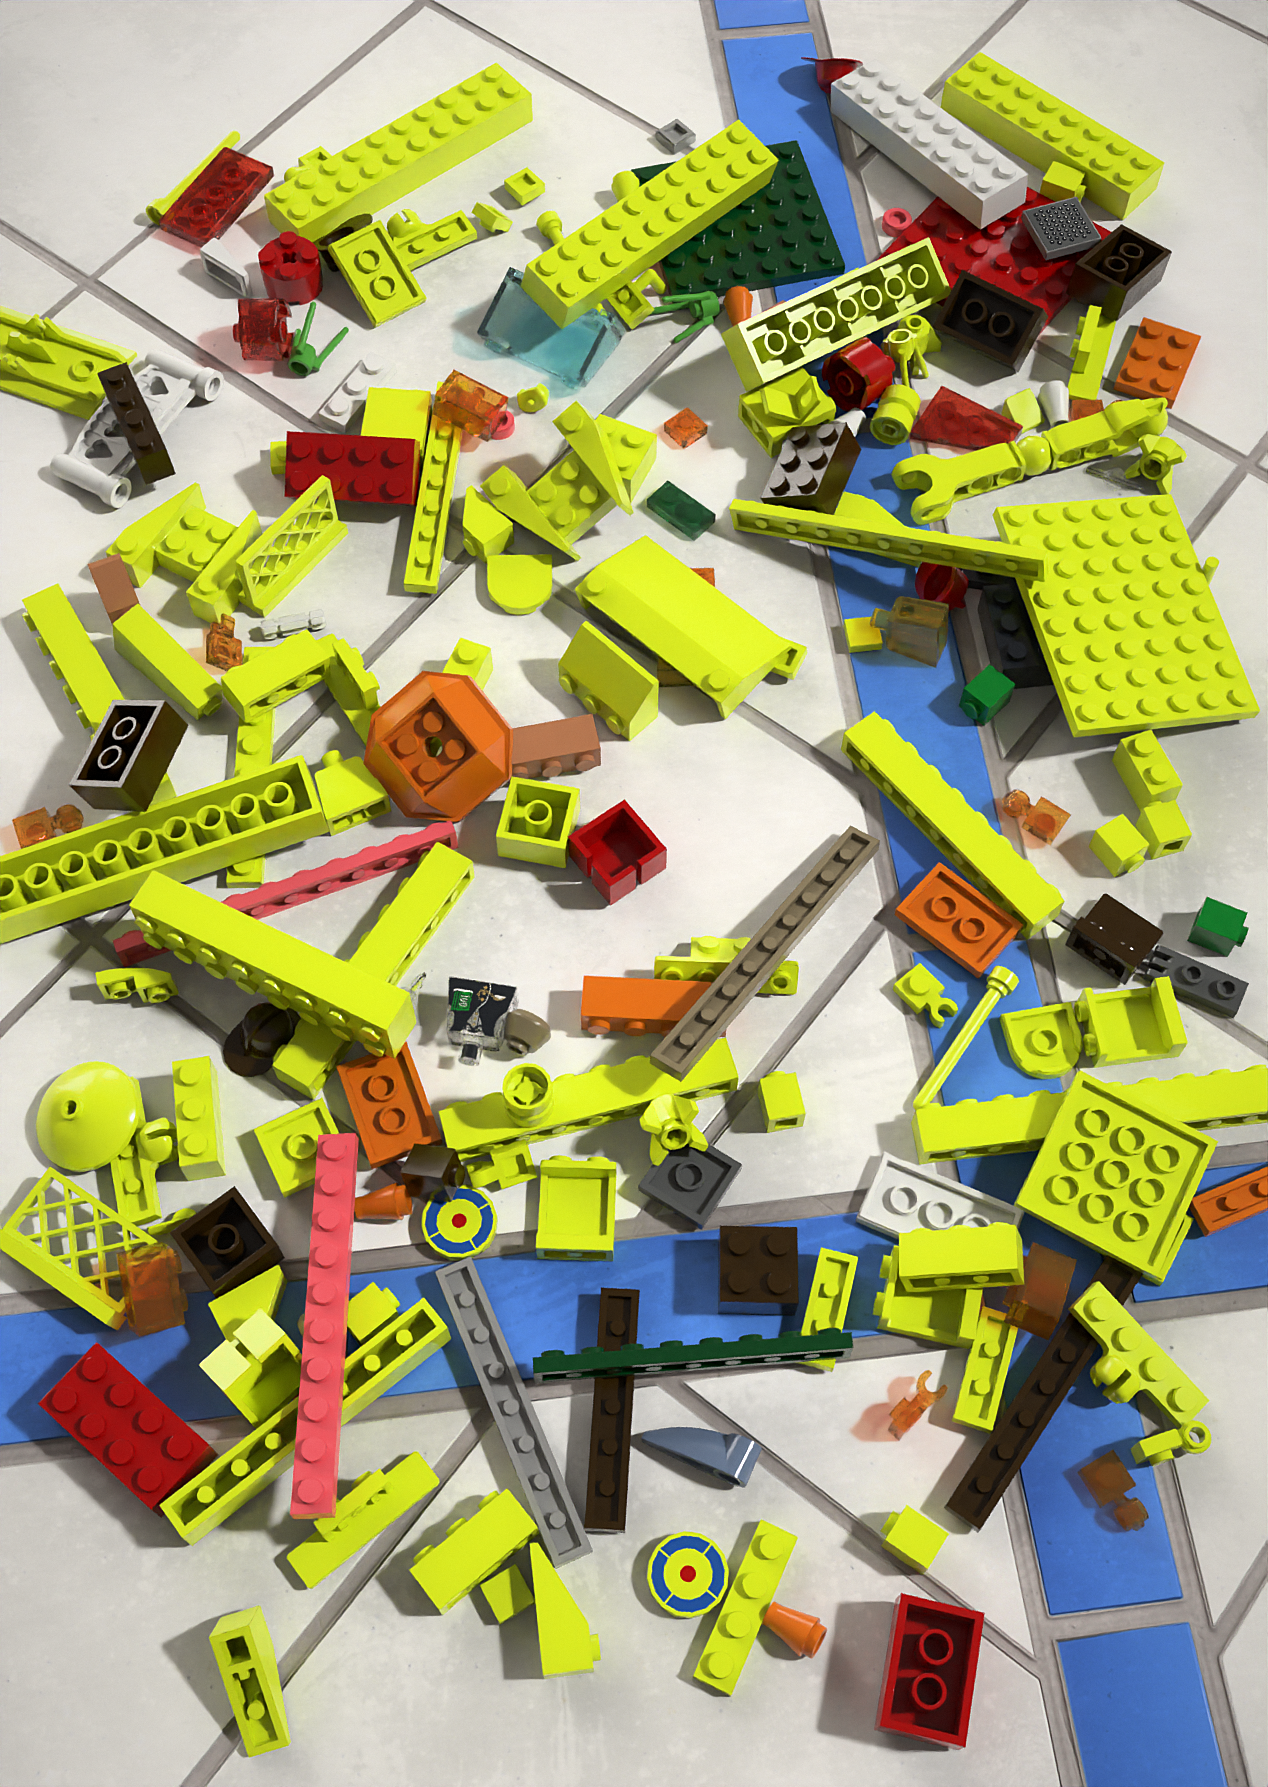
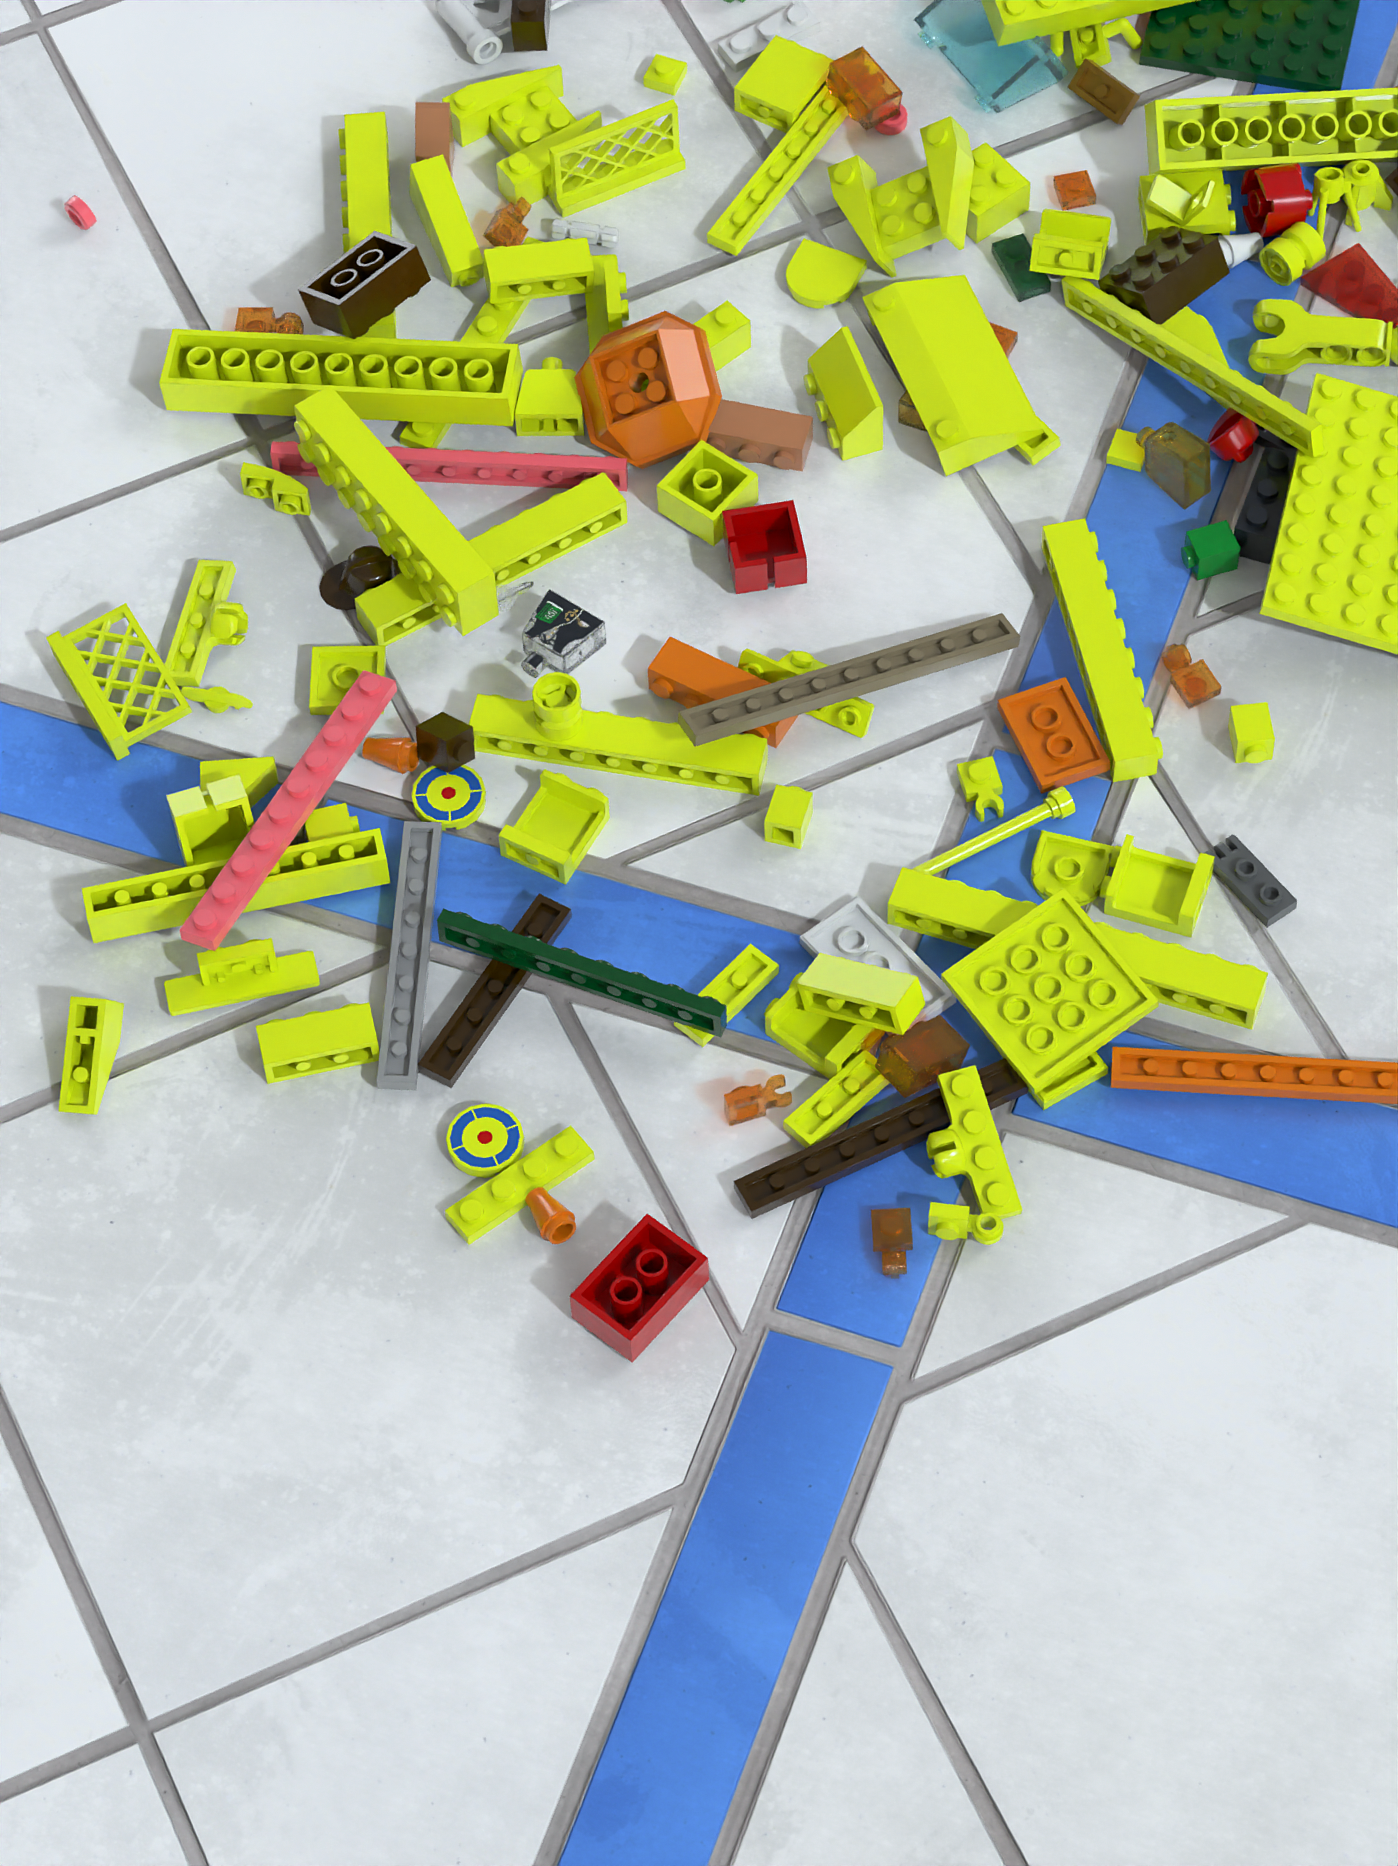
camera: 30 degrees right, 5 degrees down
neon yellow dish [36,1061,140,1172] -> none
red brick [38,1342,218,1518] -> none
clear orange brick [116,1241,188,1337] -> none
dark brown brick [170,1186,285,1299] -> none
neon yellow brick [172,1056,226,1181] -> none
red brick [284,431,420,506] -> none
orange plate [336,1042,443,1169] -> none
neon yellow slope [463,485,514,564] -> none
neon yellow plate [466,1139,537,1189] -> none
neon yellow tile [480,1564,535,1625] -> none
dark tan cone [503,1009,551,1056] -> none
neon yellow piece [517,383,549,412] -> none
neon yellow slope [530,1542,601,1679] -> none
dark grey plate [638,1143,742,1230] -> none
neon yellow brick [639,1094,709,1166] -> none
sand blue piece [641,1427,762,1488] -> none
bright green plant [650,291,720,343] -> none
dark brown brick [718,1226,799,1316] -> none
orange cone [723,286,753,326] -> none
neon yellow brick [880,1505,949,1575] -> none
dark brown bracket [1065,894,1163,985] -> none
neon yellow brick [1112,729,1183,812] -> none
neon yellow brick [1135,800,1192,860] -> none
green brick [1187,897,1249,957] -> none
none -> neon yellow panel [1029,209,1111,280]
none -> pearl gold plate [1067,58,1140,125]

